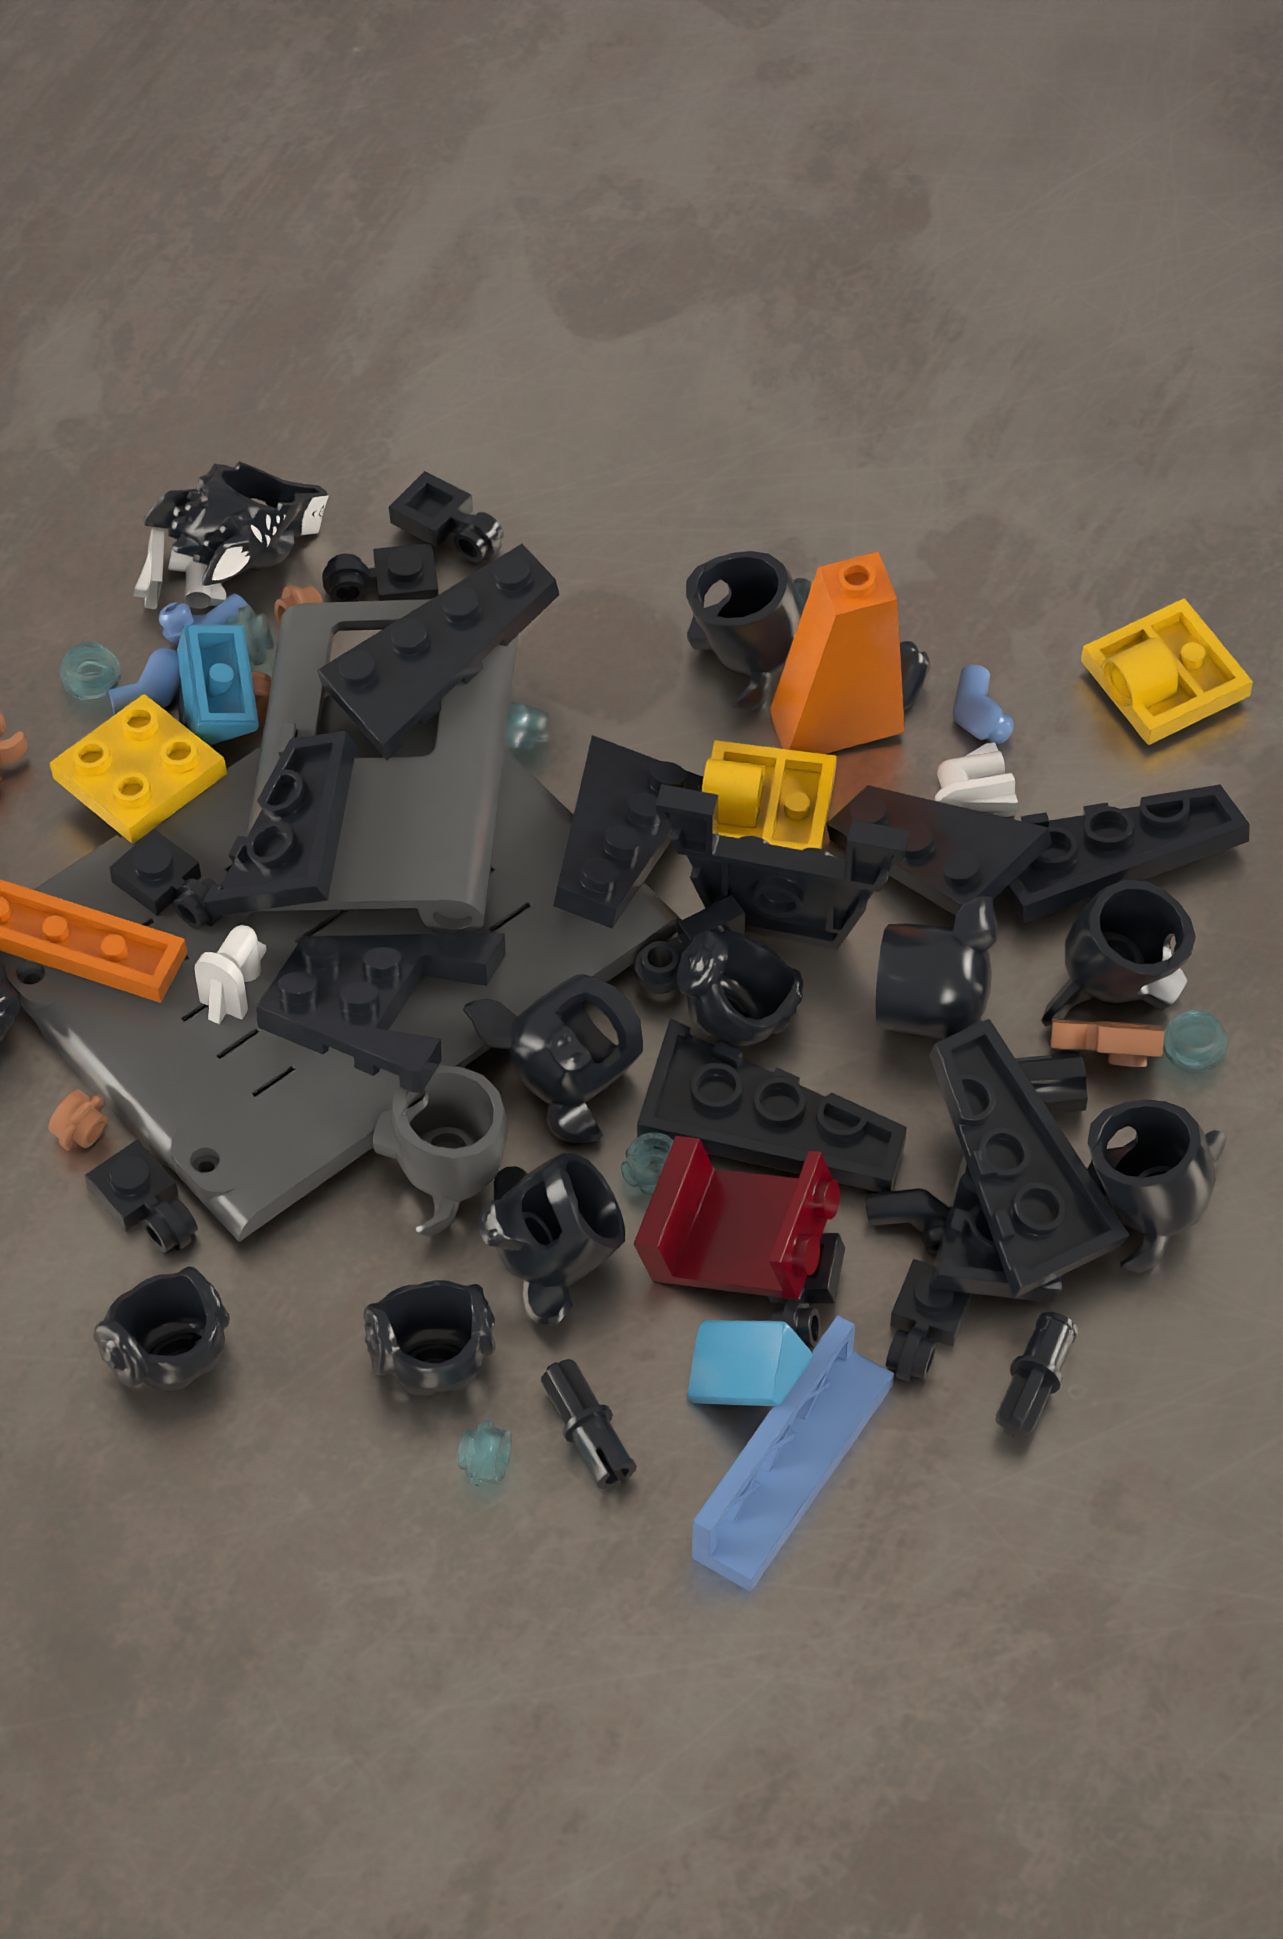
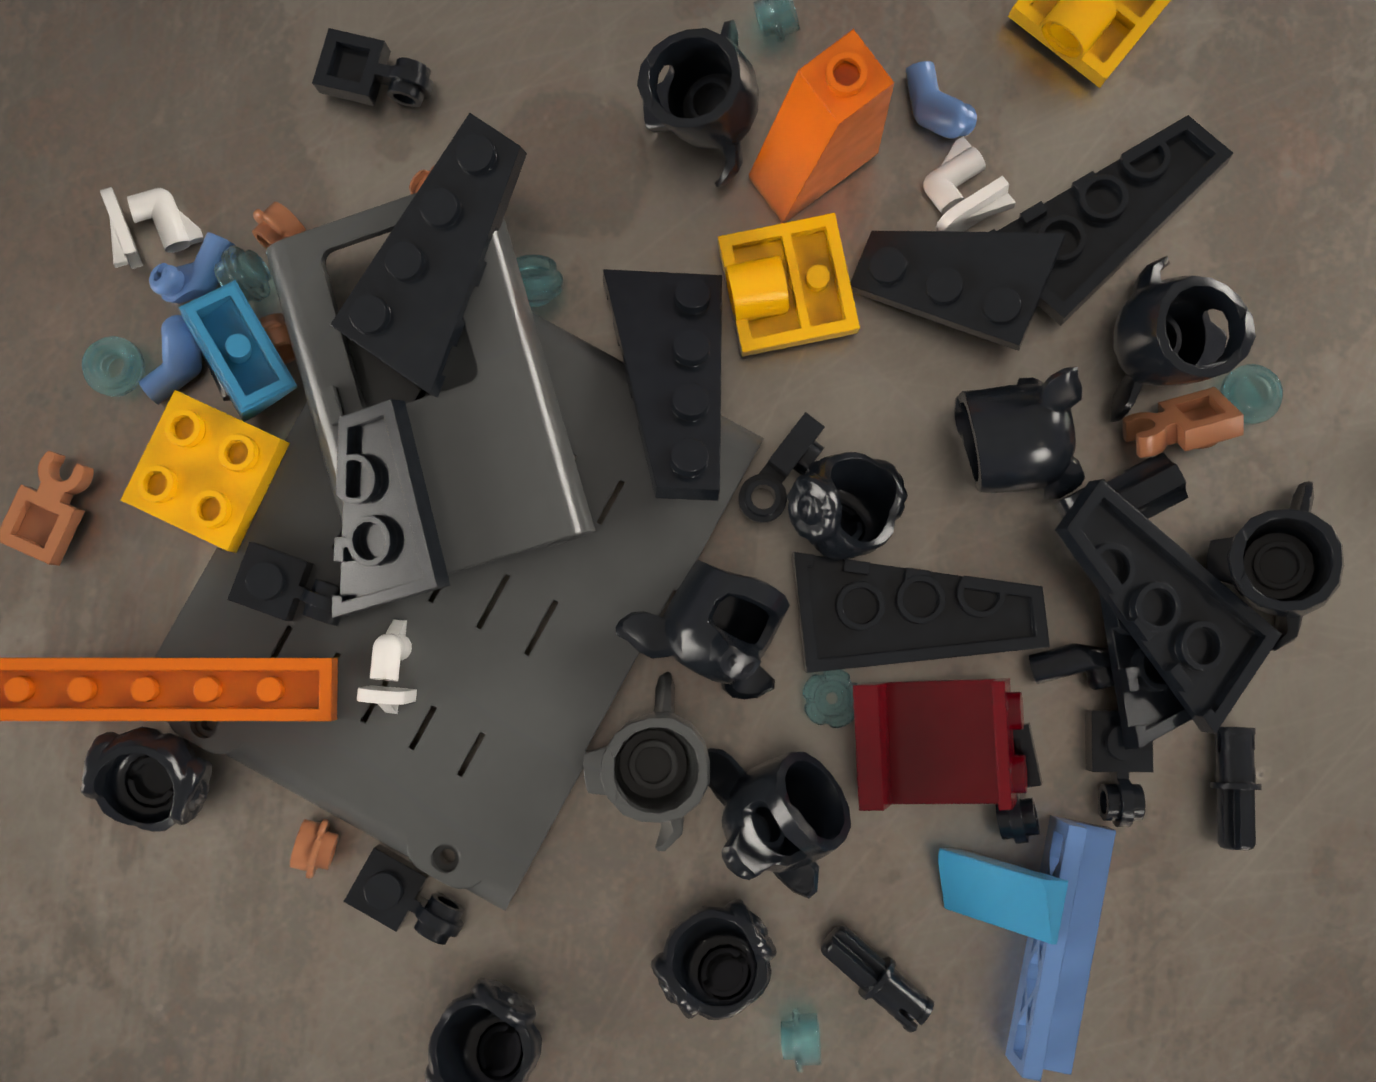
camera: 20 degrees left, 30 degrees up
black piece [143,461,329,586] -> none
black wing [256,932,506,1094] -> none
black plate [322,543,439,602] -> none
black wing [656,784,910,950] -> none

